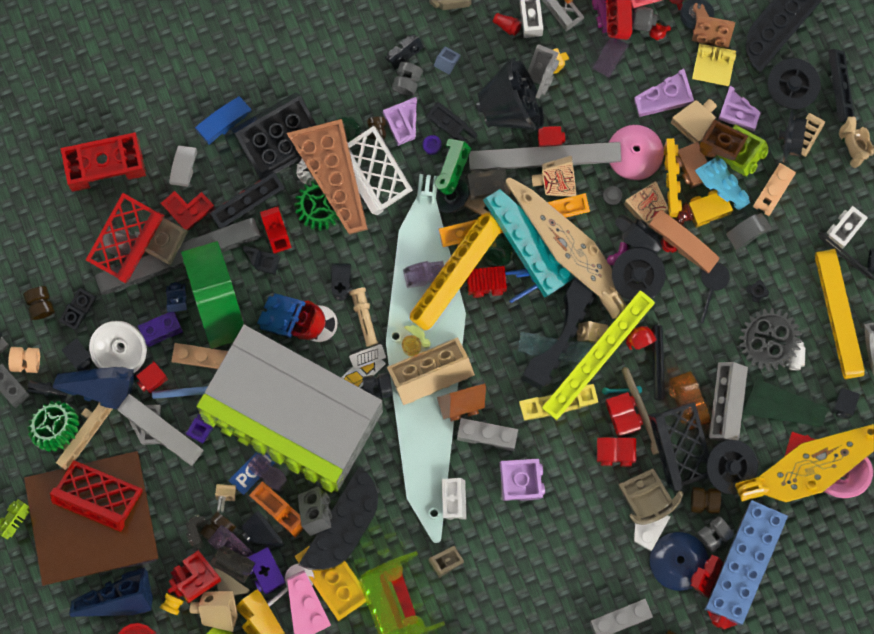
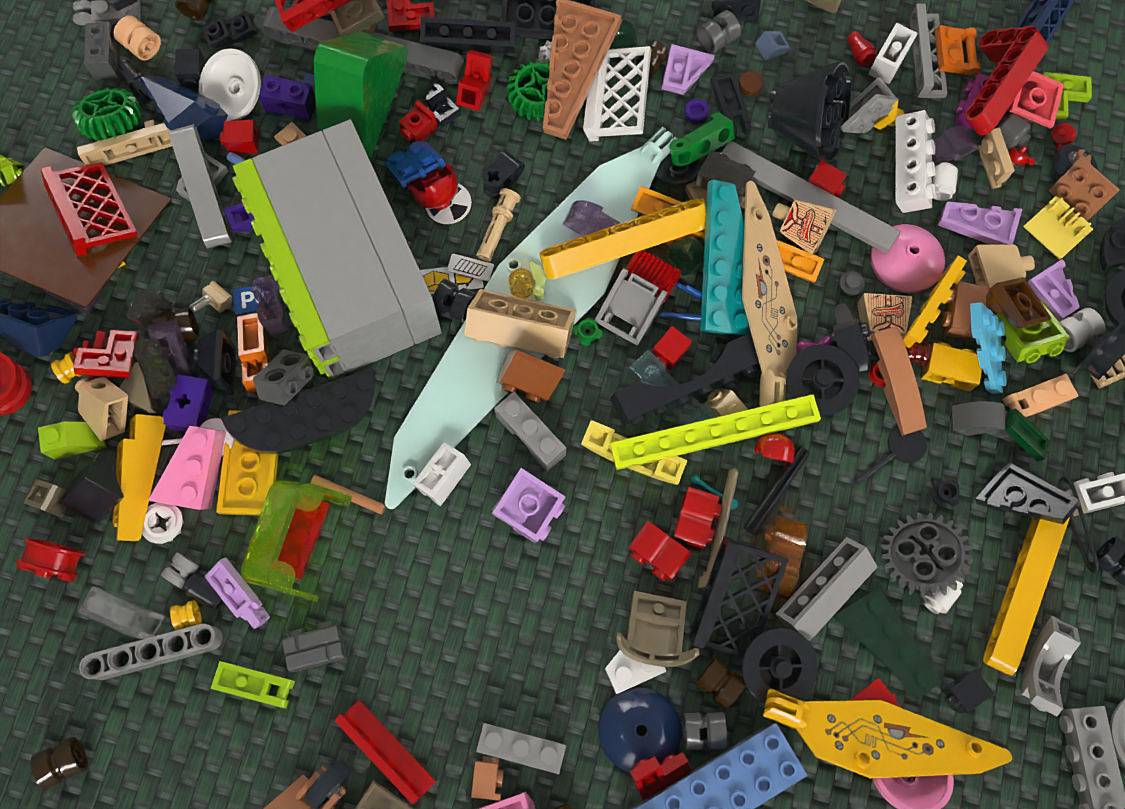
camera: 35 degrees right, 5 degrees down
dark tan slope [428,546,464,578] -> none
none -> nougat bar [311,475,386,515]
none -> red brick [399,101,438,142]
none -> green plate [573,317,603,346]
none -> light grey container [594,268,668,346]
none -> red brick [651,326,692,371]
none -> reddish brown tile [739,71,763,96]
none -> white brick [896,110,936,213]
none -> white brick [932,162,958,201]
none -> wing [975,462,1080,524]
none -> tan plate [978,128,1015,189]
none -> dark green tile [1004,408,1049,462]
none -> white wheel [1059,308,1106,352]

